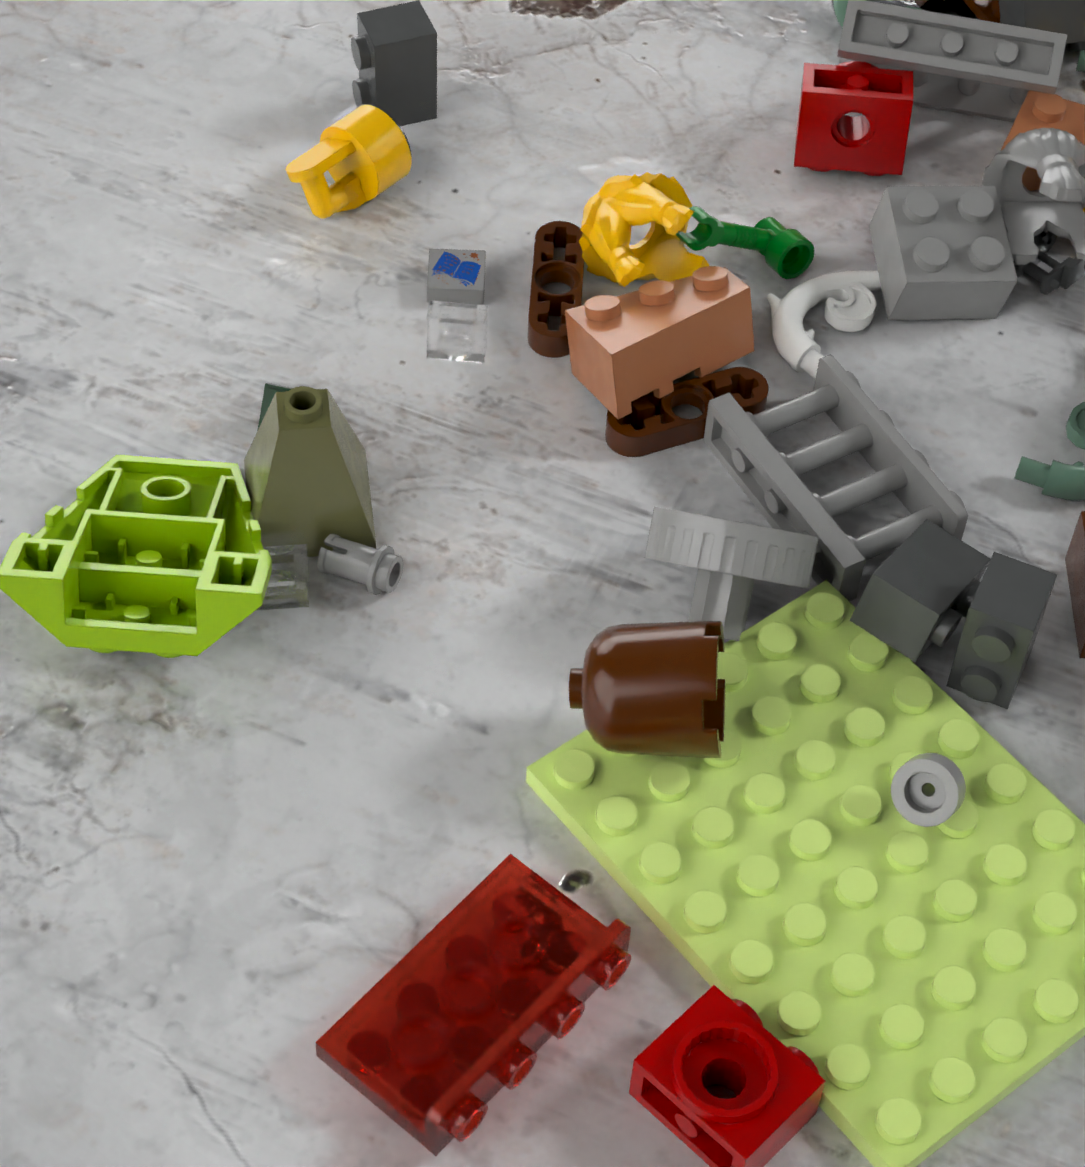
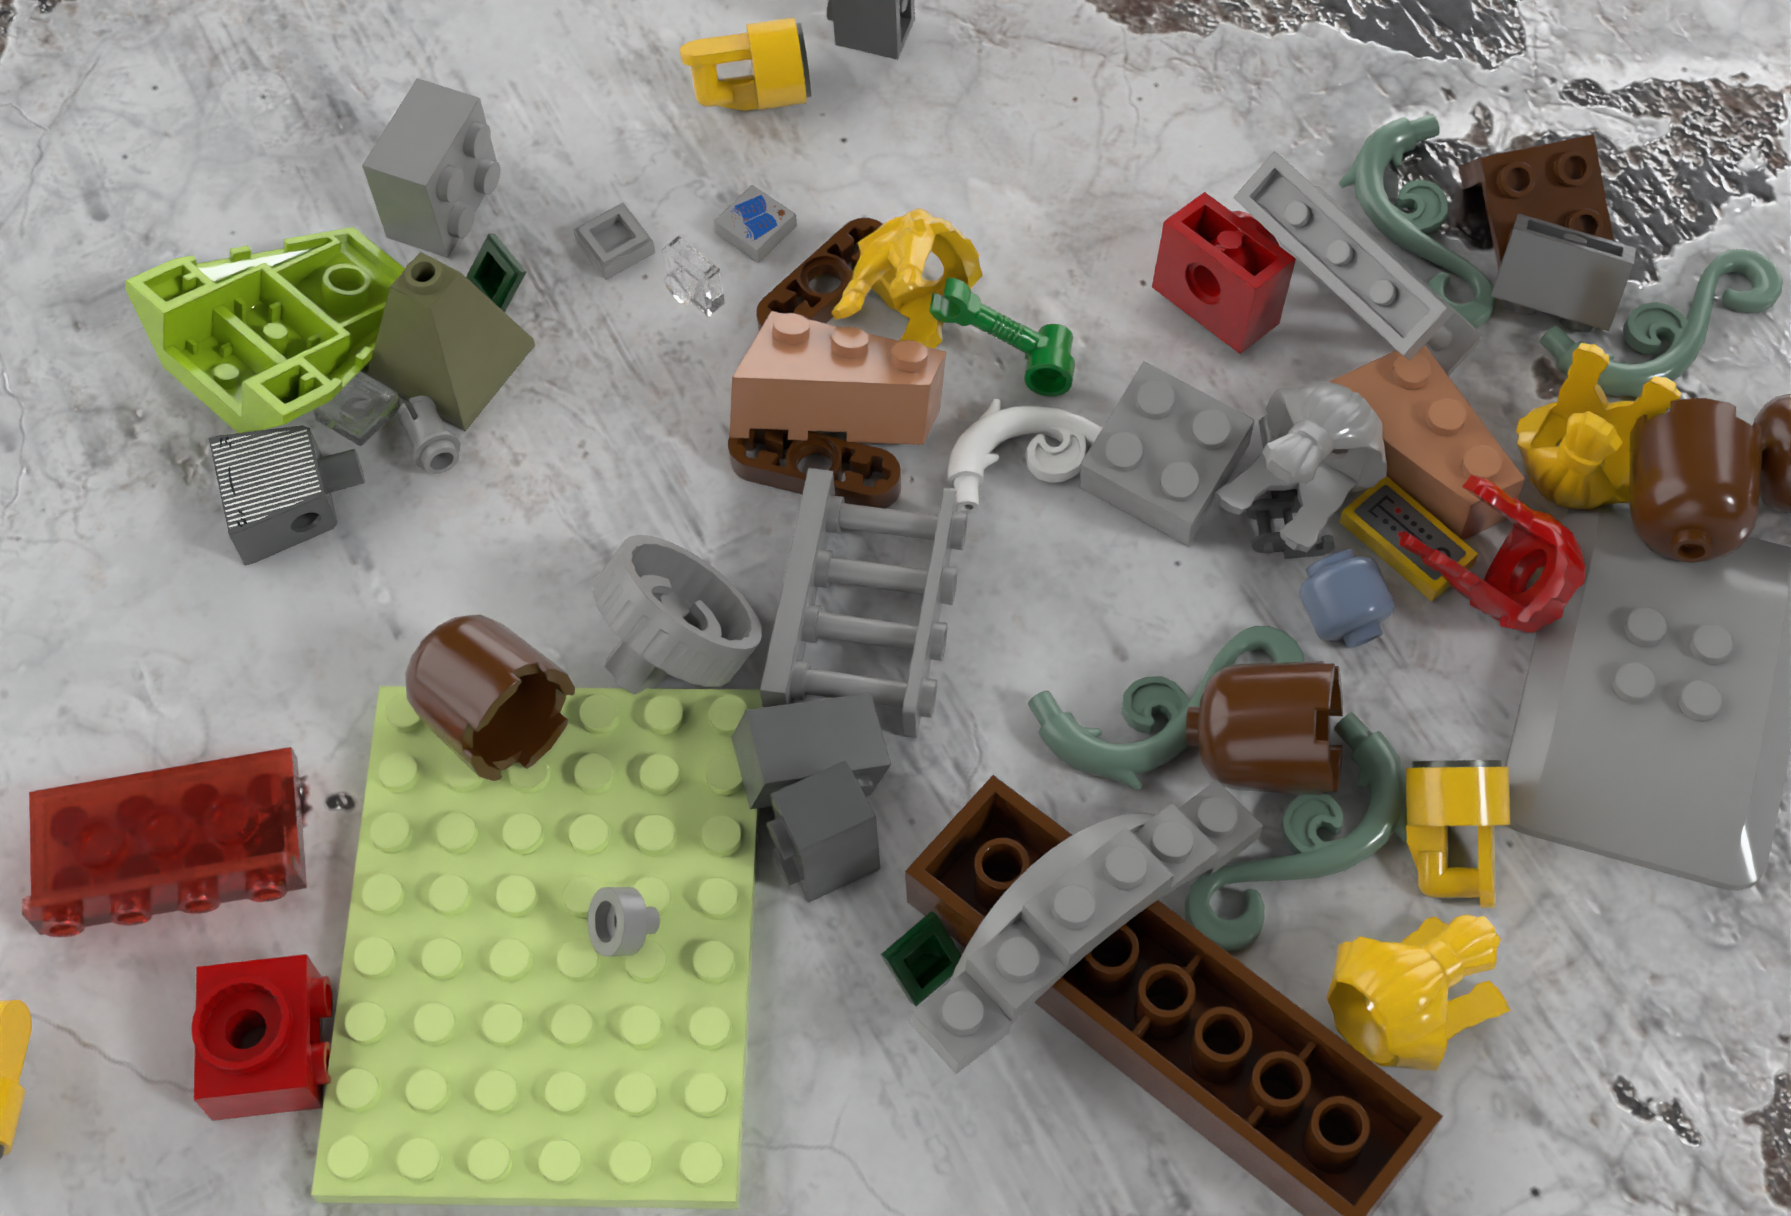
camera: 45 degrees right, 10 degrees up
none -> dark grey torso [209,425,365,566]
none -> light grey brick [362,78,500,258]
none -> light grey tile [573,203,655,280]

